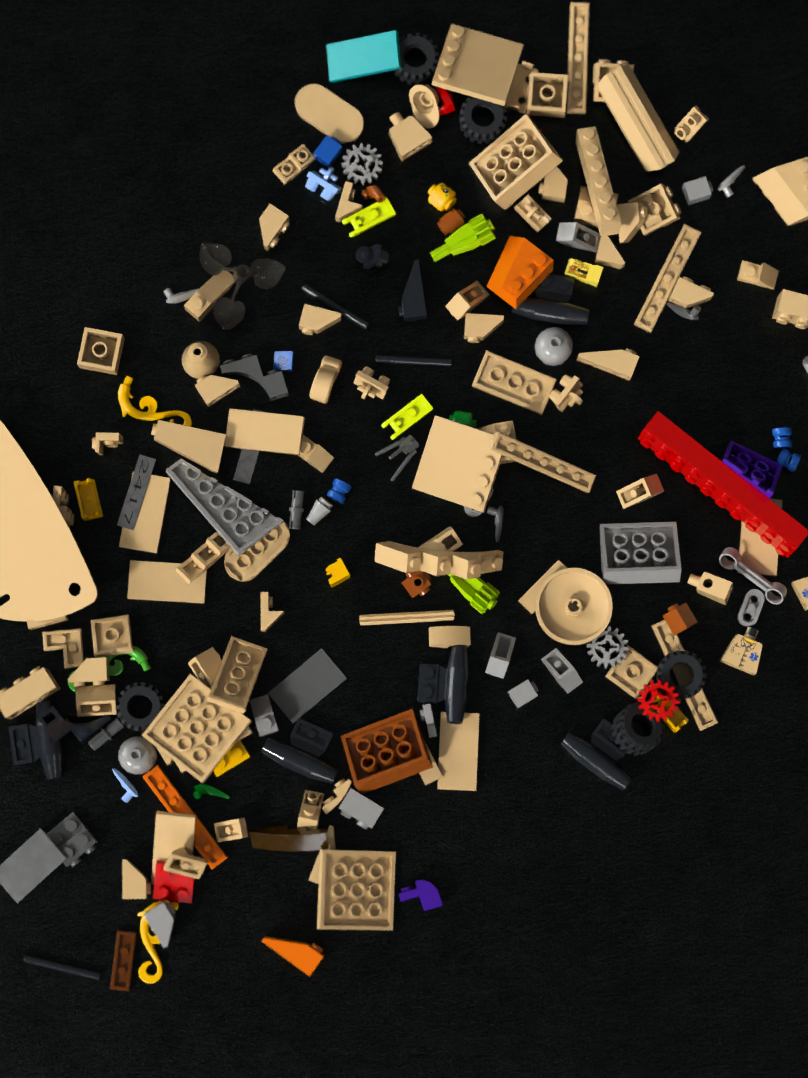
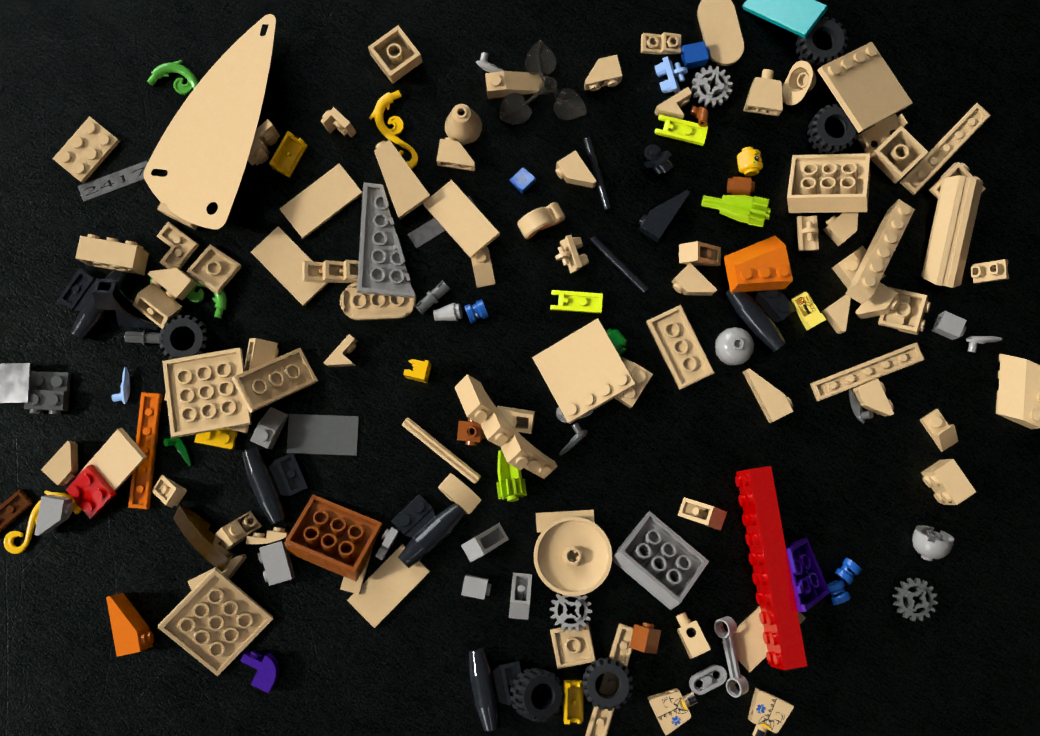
camera: 45 degrees right, 0 degrees up
flat silver sticker [117,455,156,530] -> none
light grey cylinder [118,736,157,774] -> none
tan slope [163,847,207,879] -> none
dark grey arch [220,354,289,401] -> none
dark grey plant [375,435,419,481] -> none
red plate [436,87,455,115] -> none
tan tile [489,431,596,493] -> none
tan hips [549,375,583,412] -> none
light grey slope [556,222,600,252] -> none
red gear [637,679,680,722] -> none

